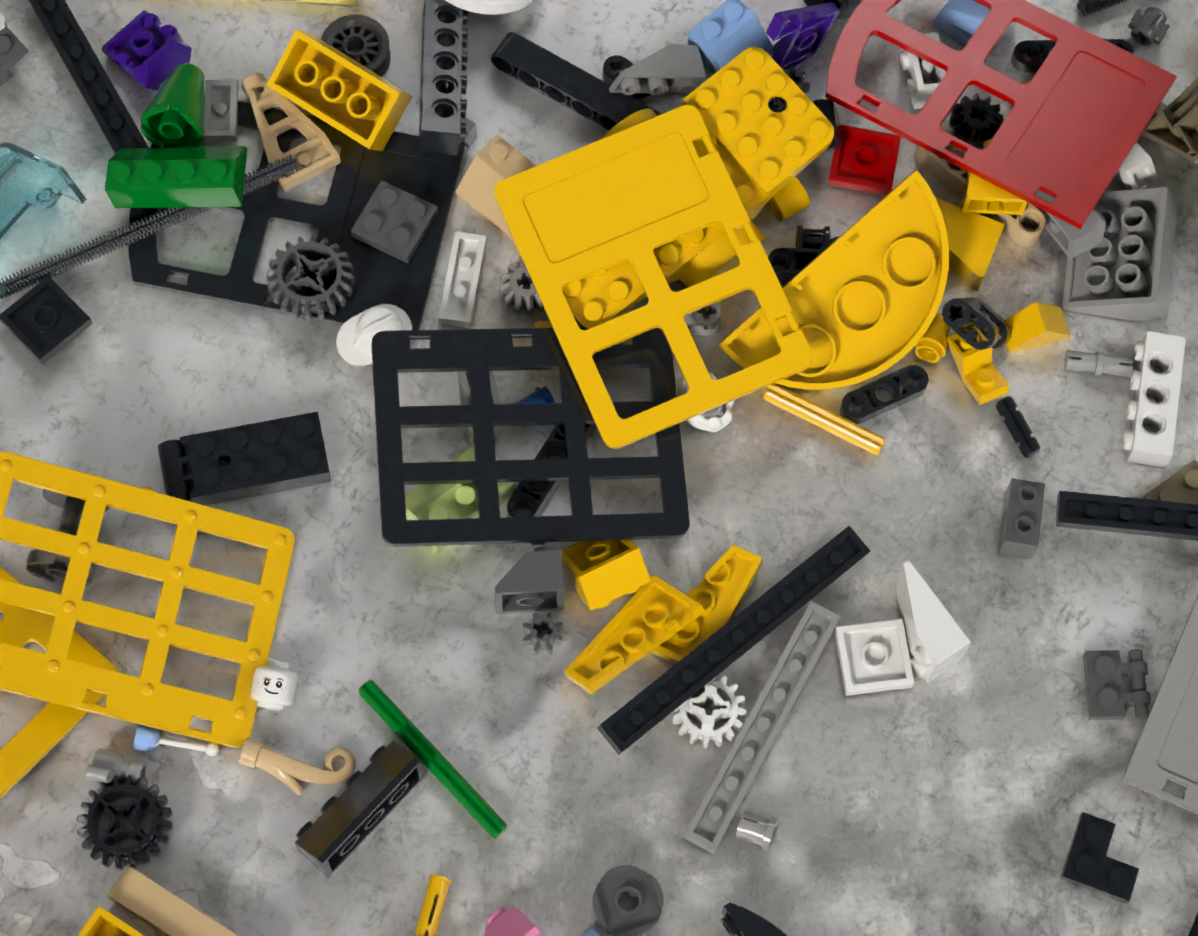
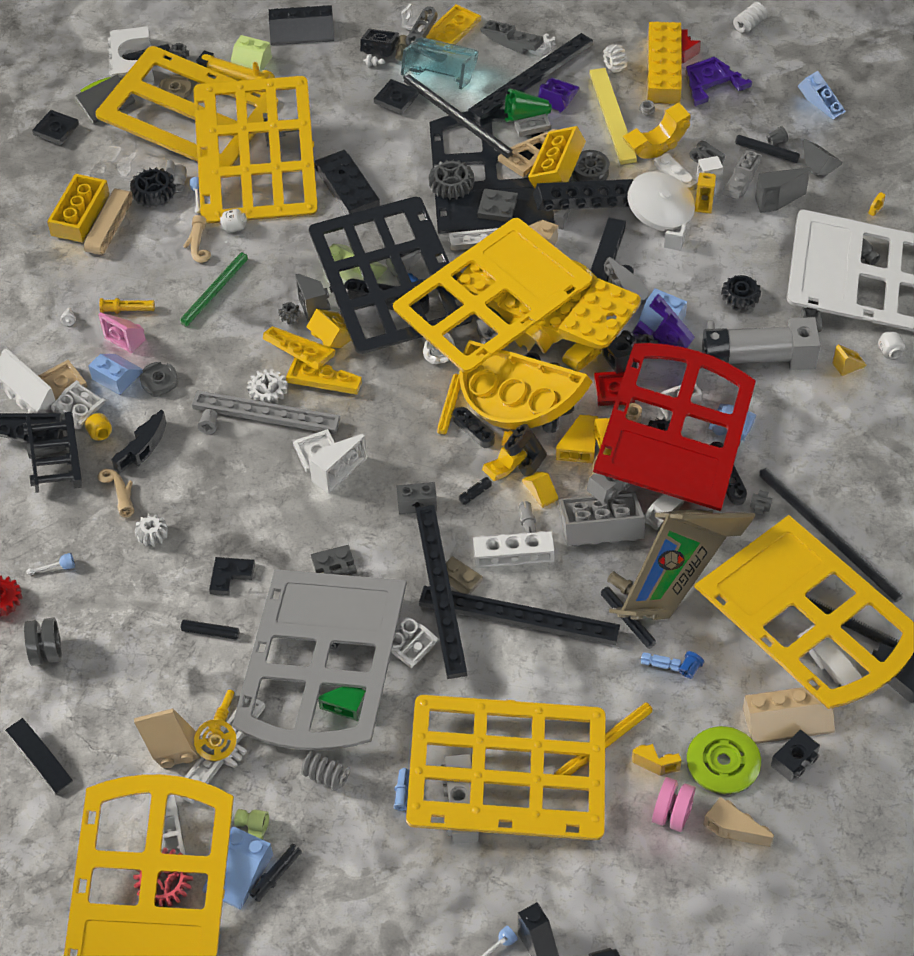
camera: 80 degrees right, 15 degrees down
green slope [105,146,247,208] -> none
black slope [295,741,425,878] -> none
white piece [336,304,412,366] -> none
black plate [597,526,871,755] -> none

